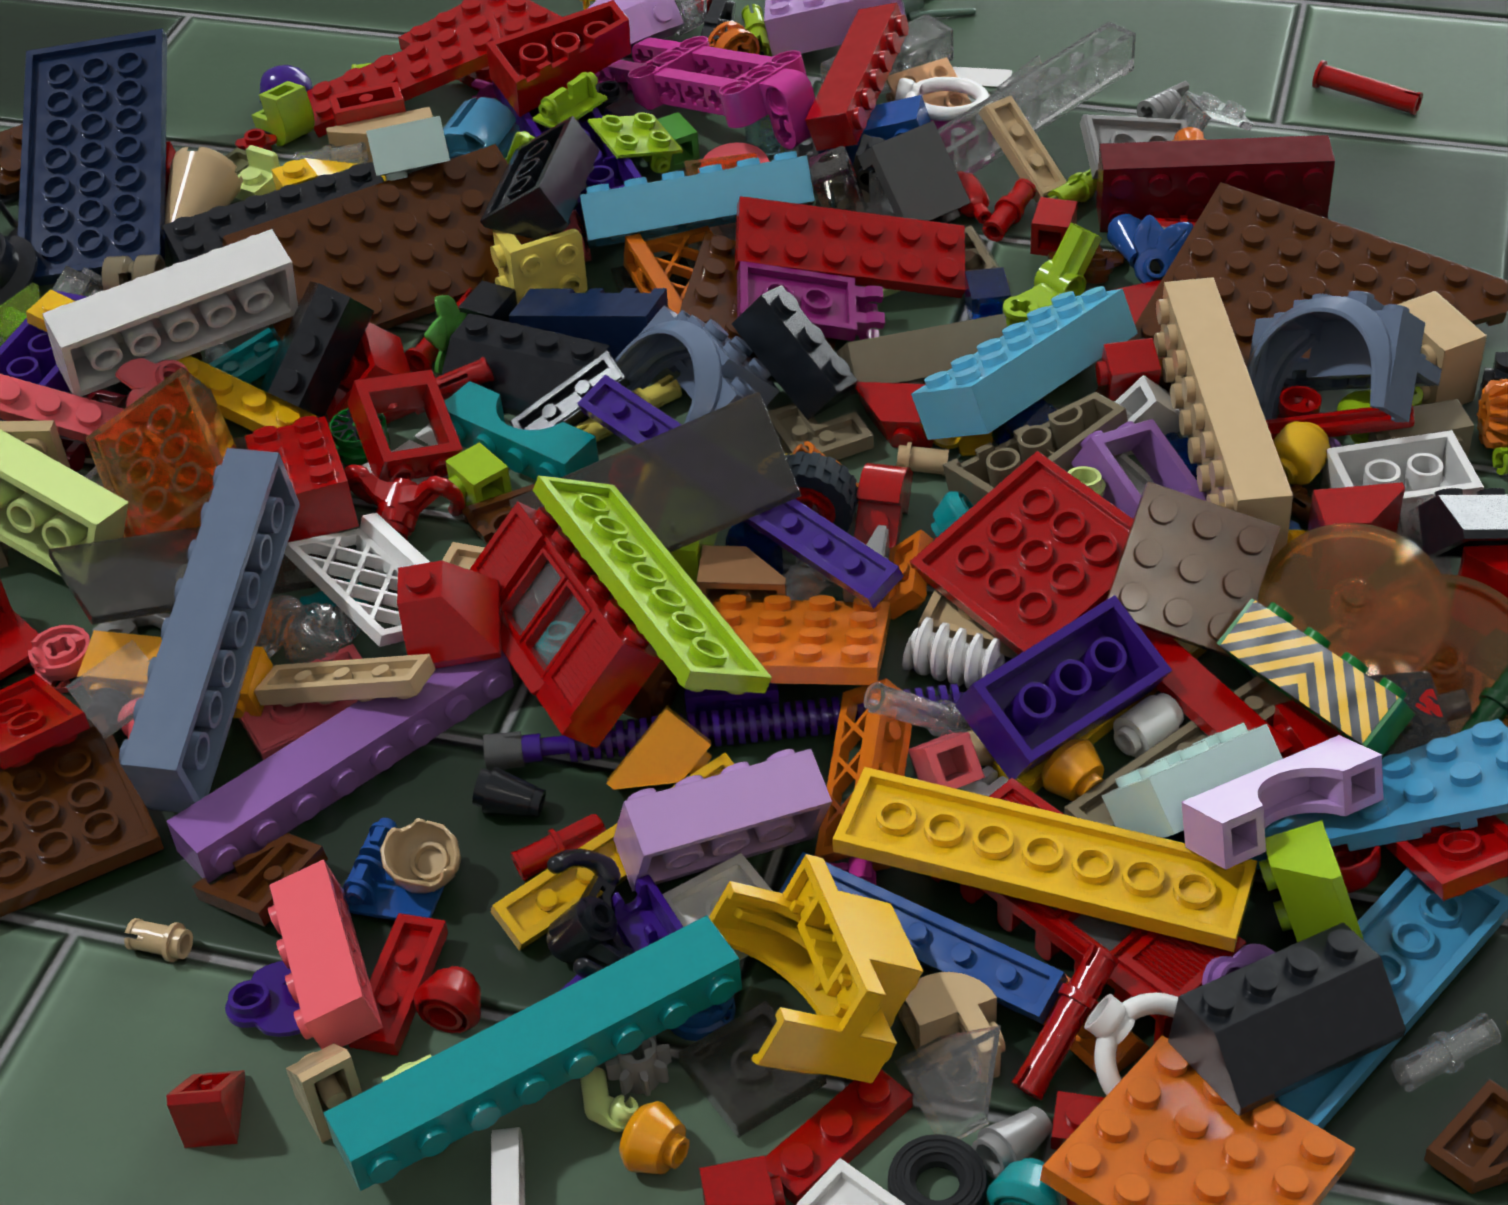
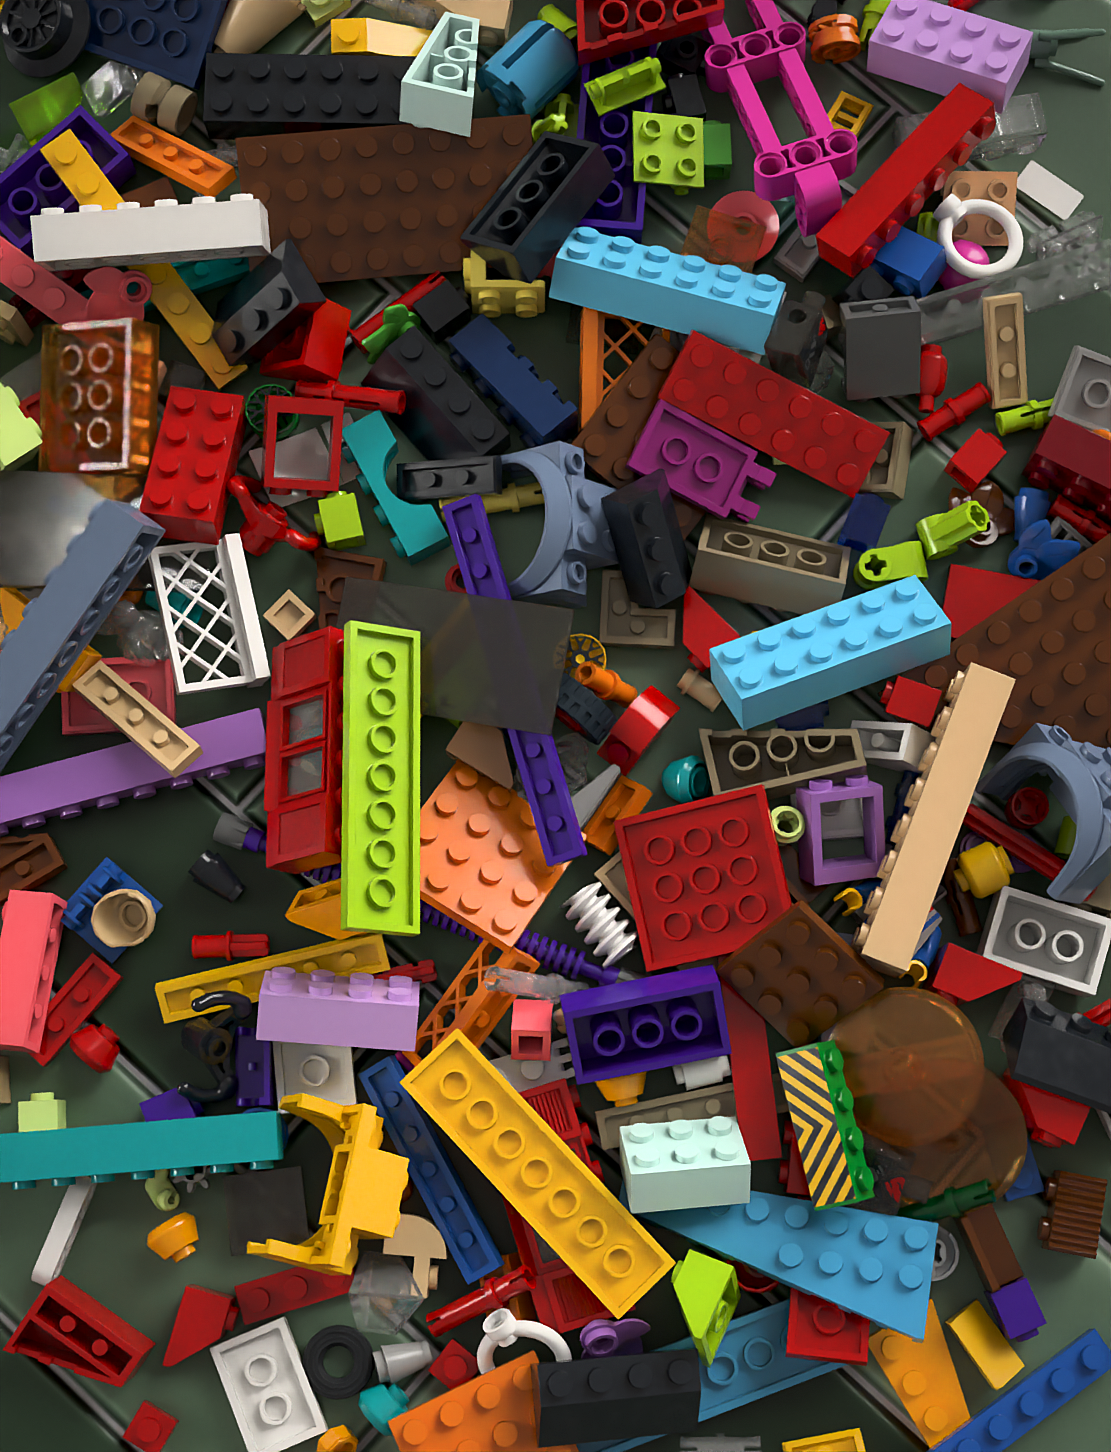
camera: 25 degrees right, 35 degrees up
red slope [397,560,501,668] -> none
lavender arch [1182,735,1384,870] -> none

